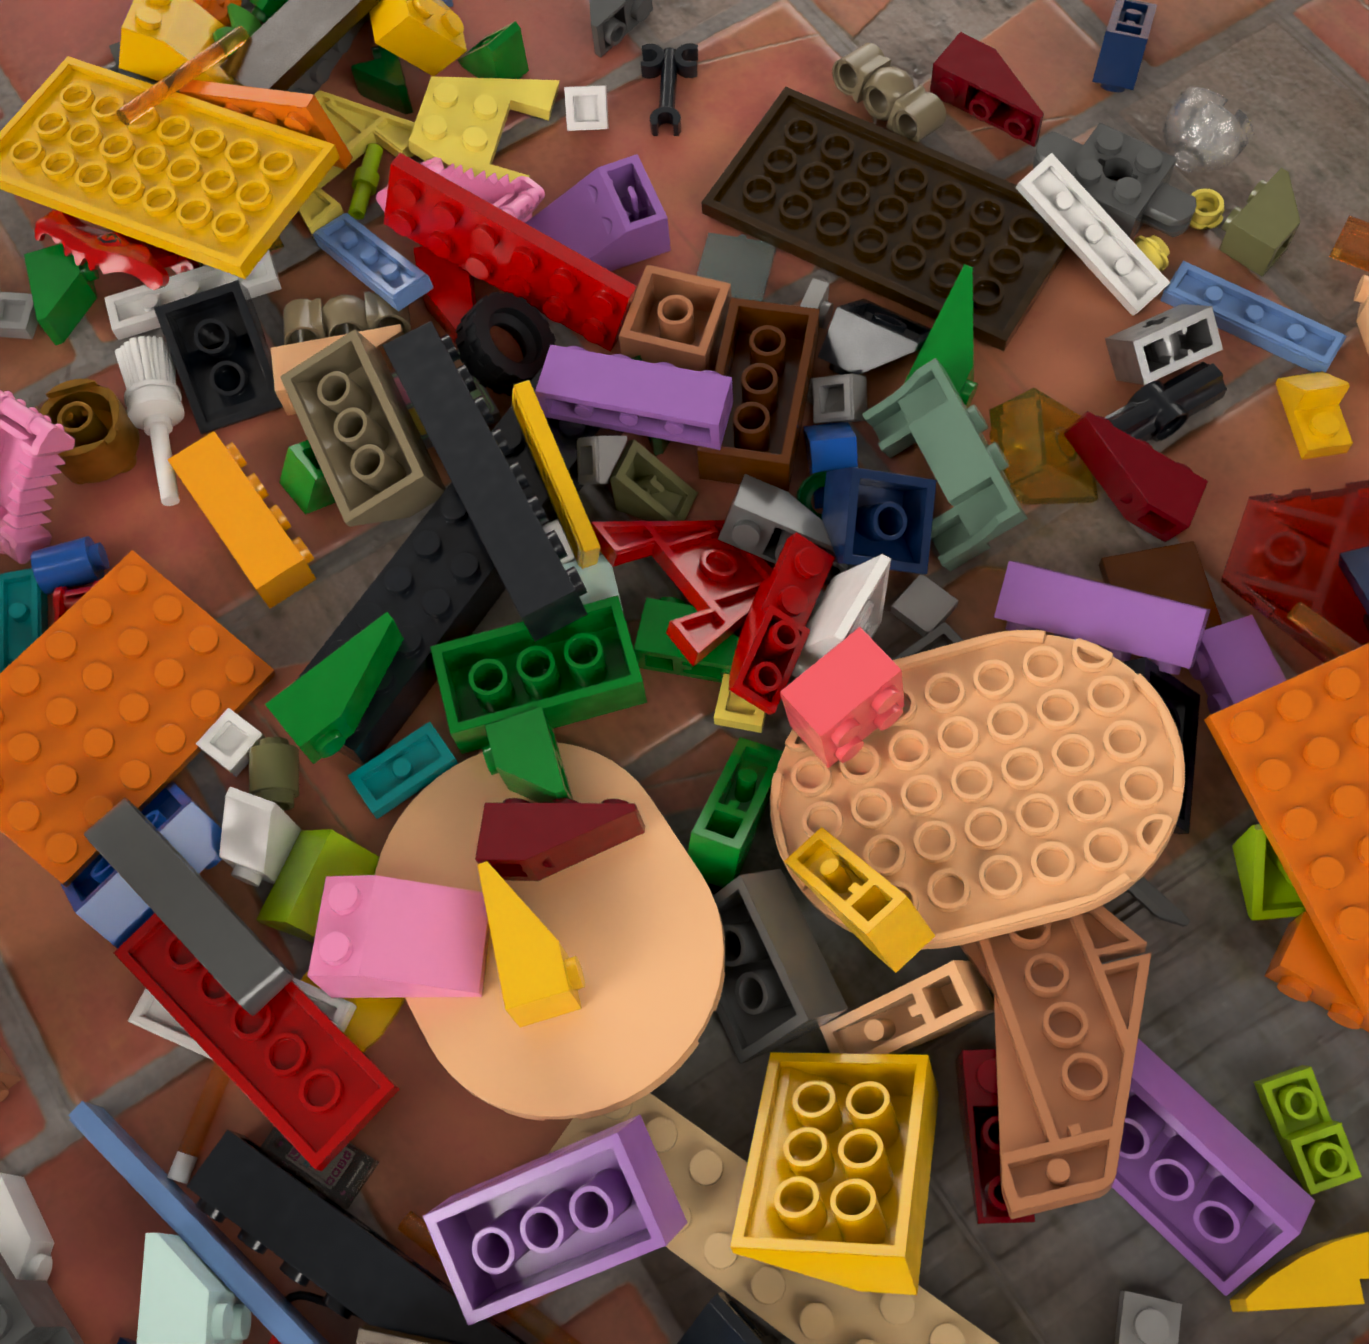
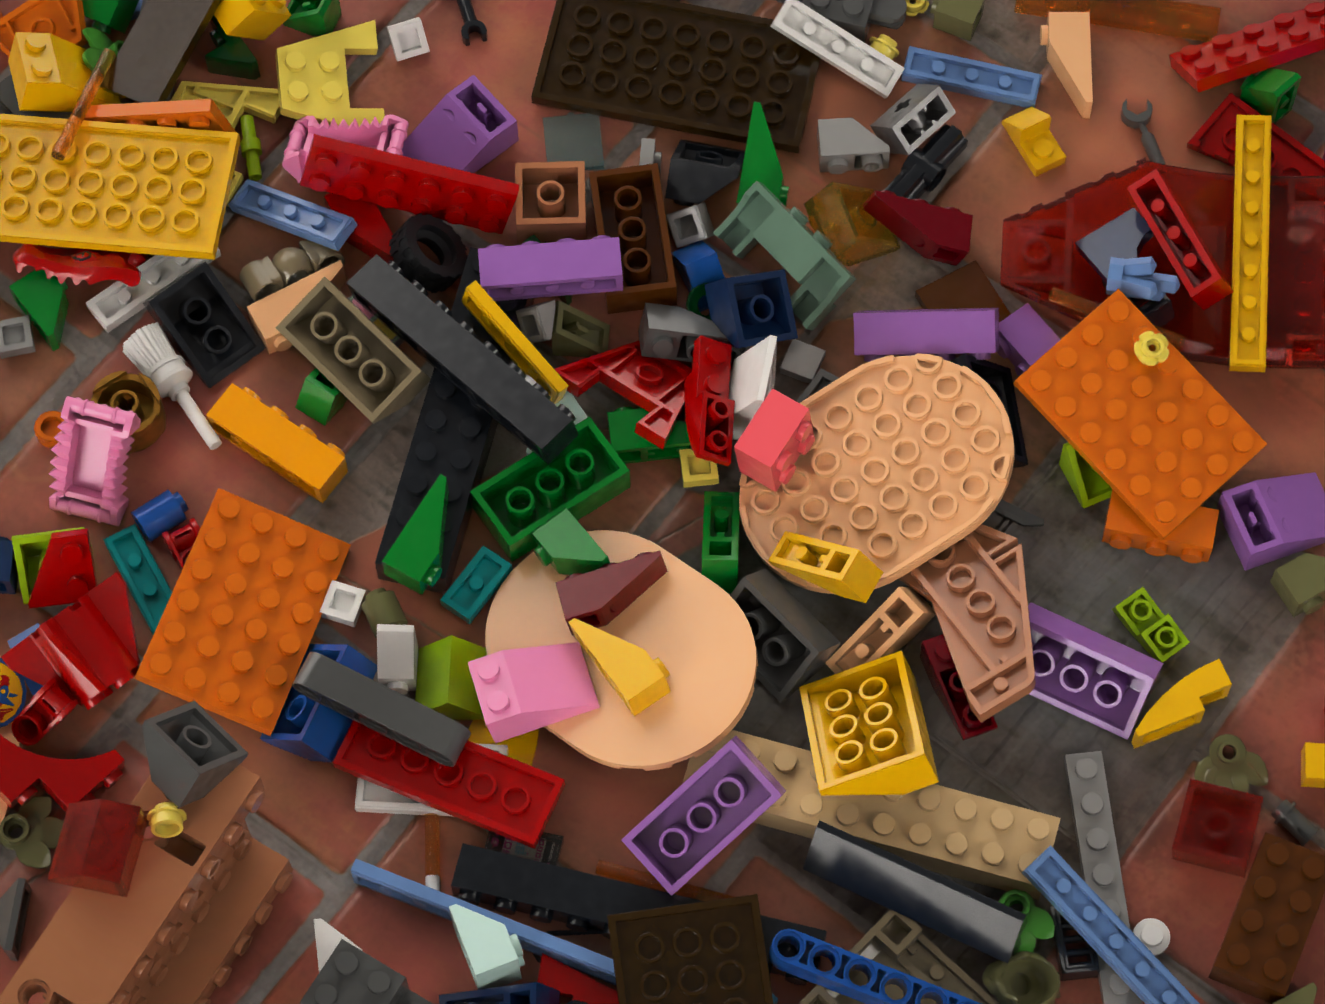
camera: 25 degrees left, 0 degrees up
none -> light grey slope [817,118,890,174]

